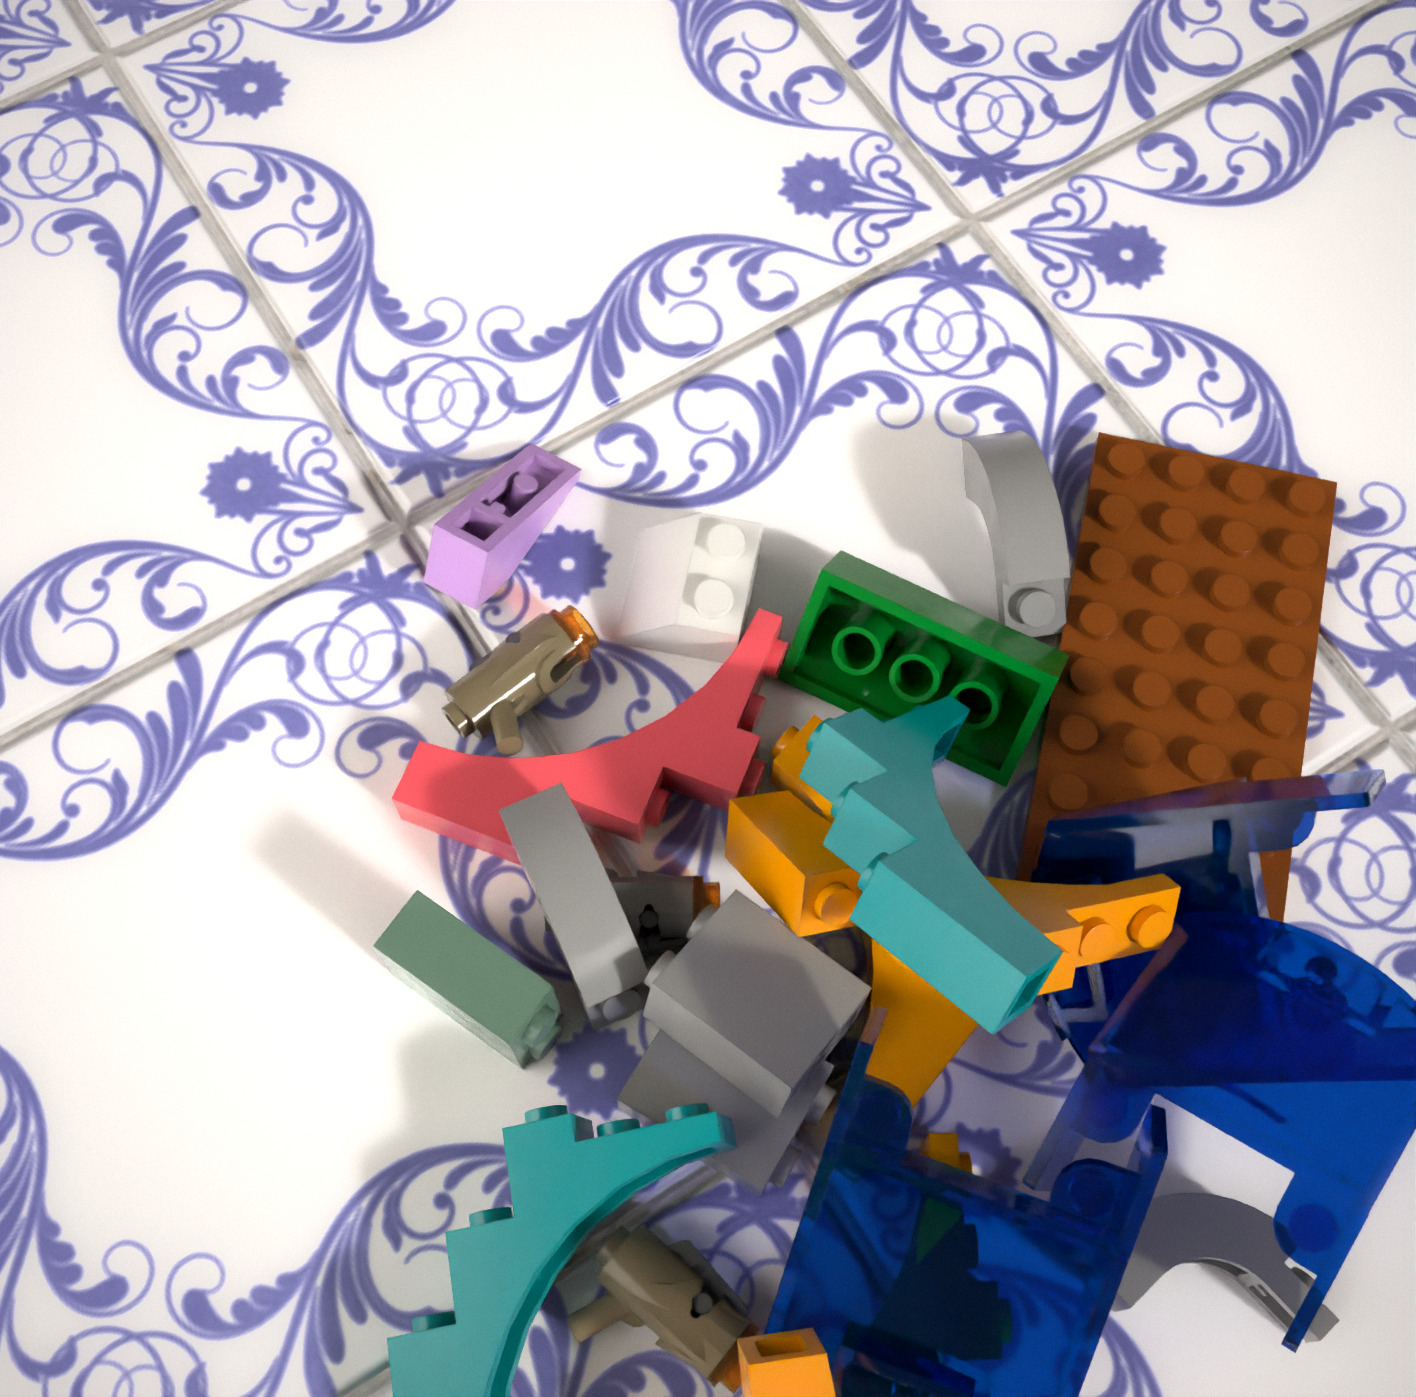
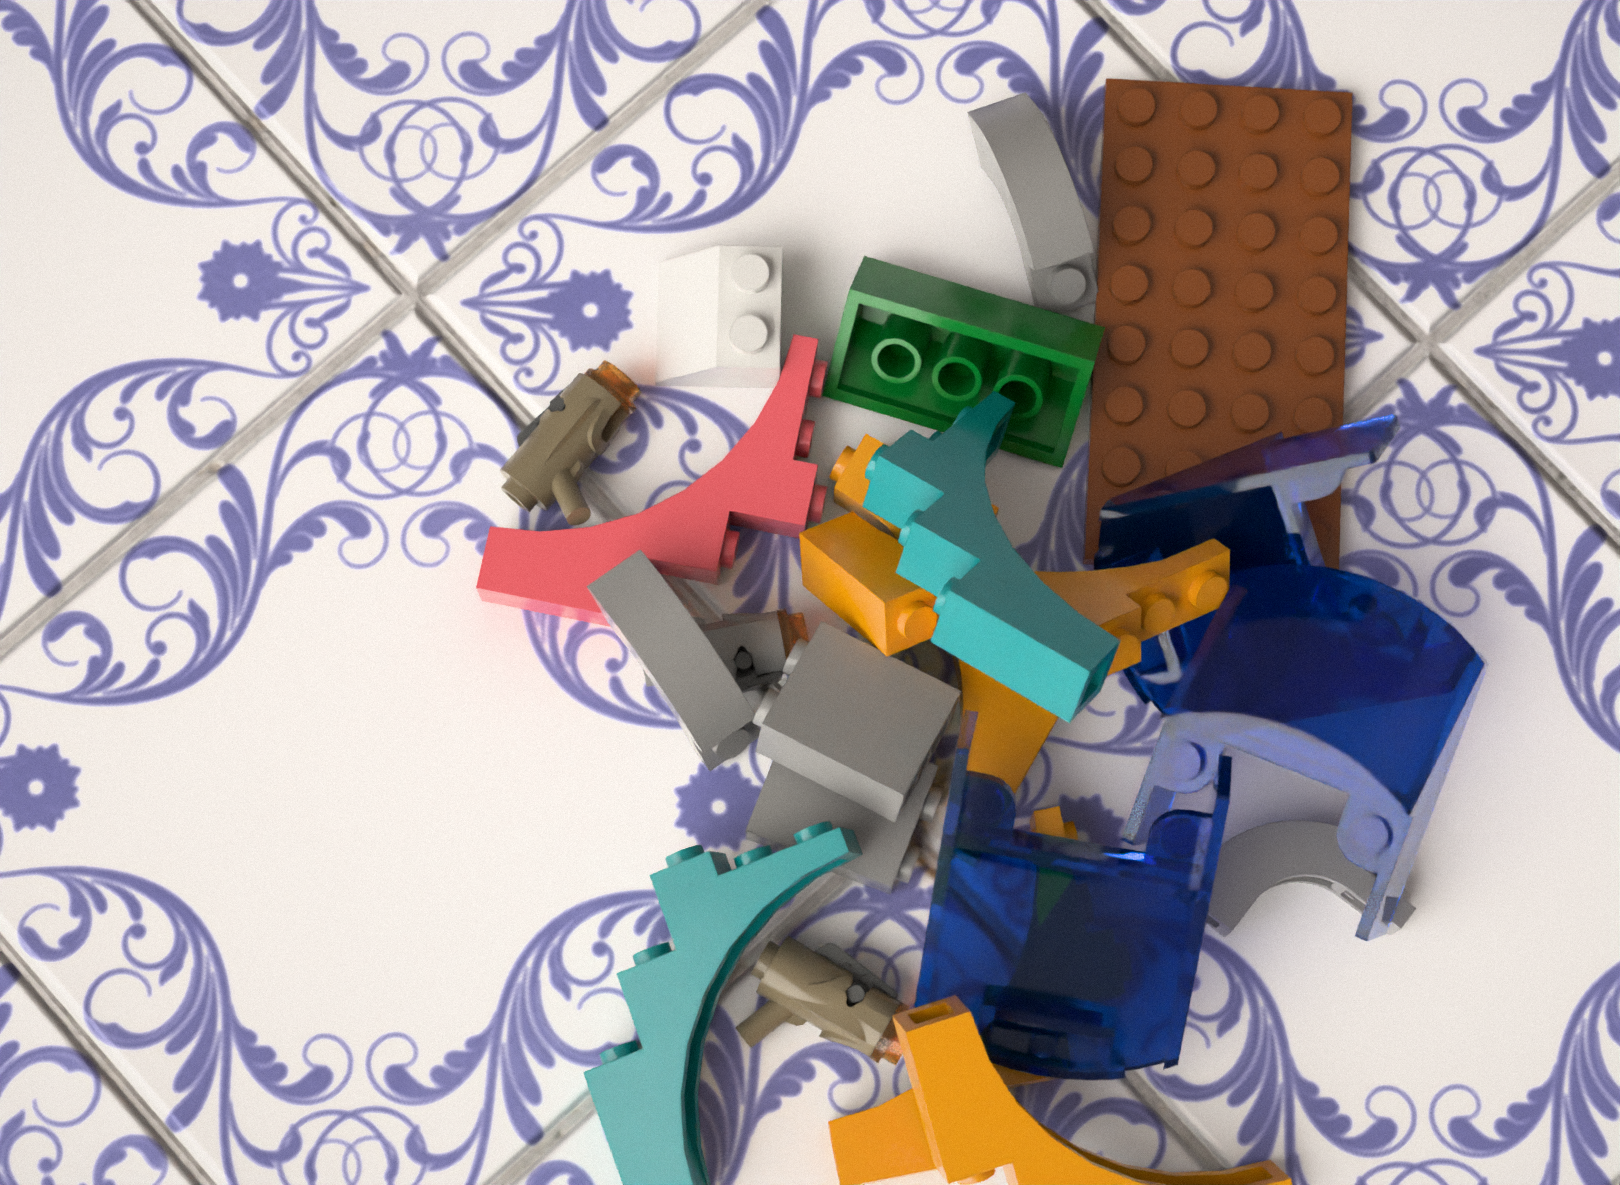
camera: 10 degrees left, 10 degrees up
sand green brick [373,890,563,1070] -> none
lavender slope [423,443,582,610] -> none

